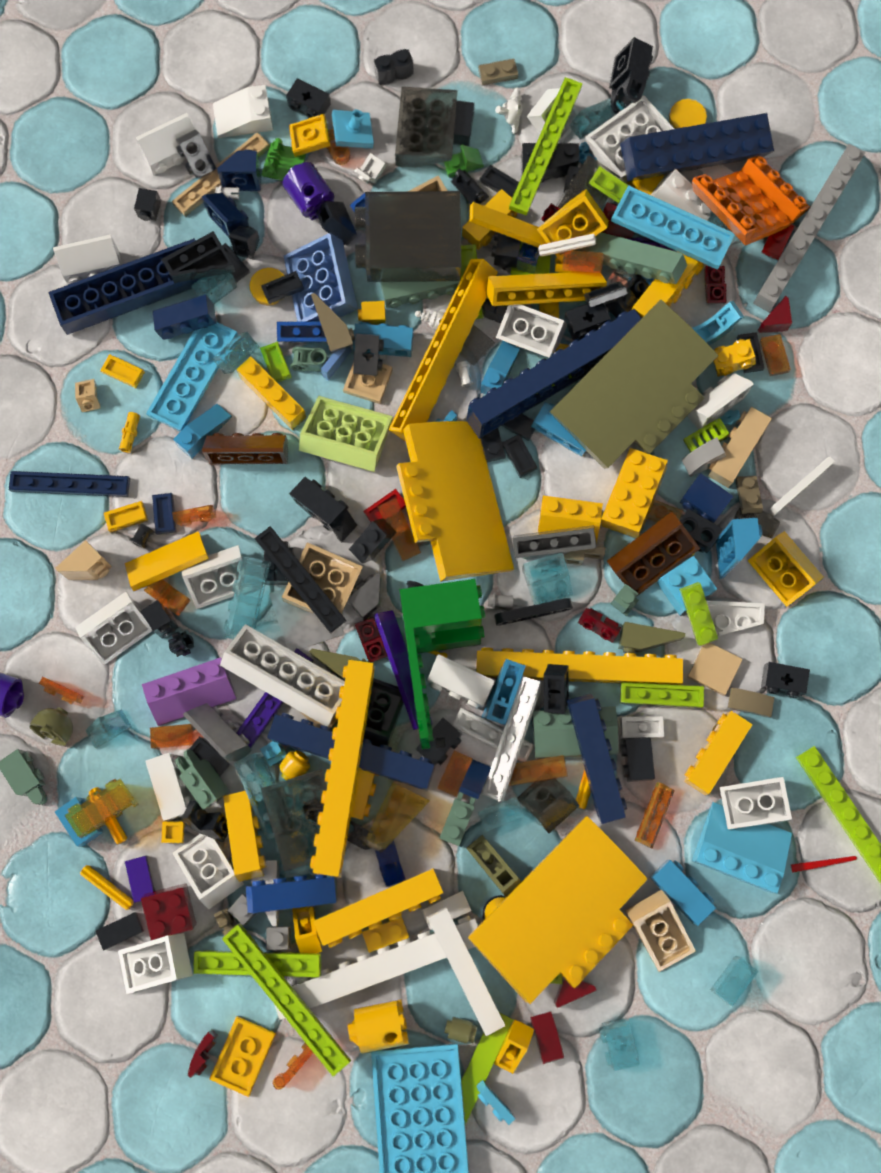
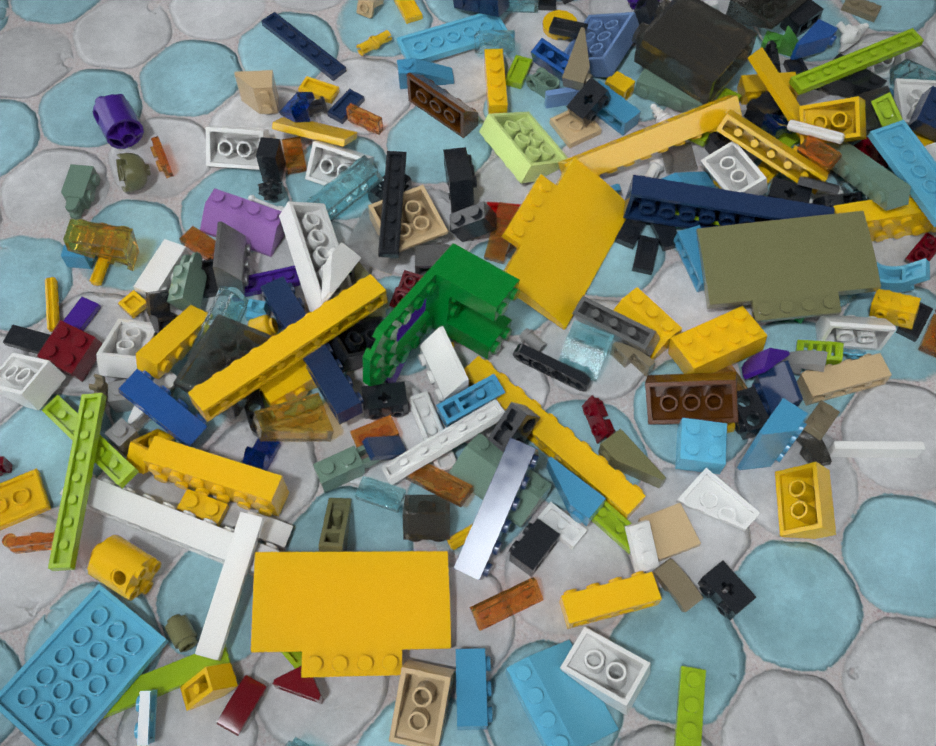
camera: 40 degrees right, 15 degrees down
clear light blue slope [85,709,132,748] -> none
sand green brick [611,584,639,616] -> none
lime plate [679,582,718,646] -> none
none -> white hinge [248,195,284,211]
none -> clear blue slope [279,92,315,123]
none -> white slope [321,242,361,304]
none -> dark azure slope [546,457,606,526]
none -> white plate [625,520,660,572]
none -> dark purple slope [741,348,790,379]
none -> blue slope [790,19,838,60]

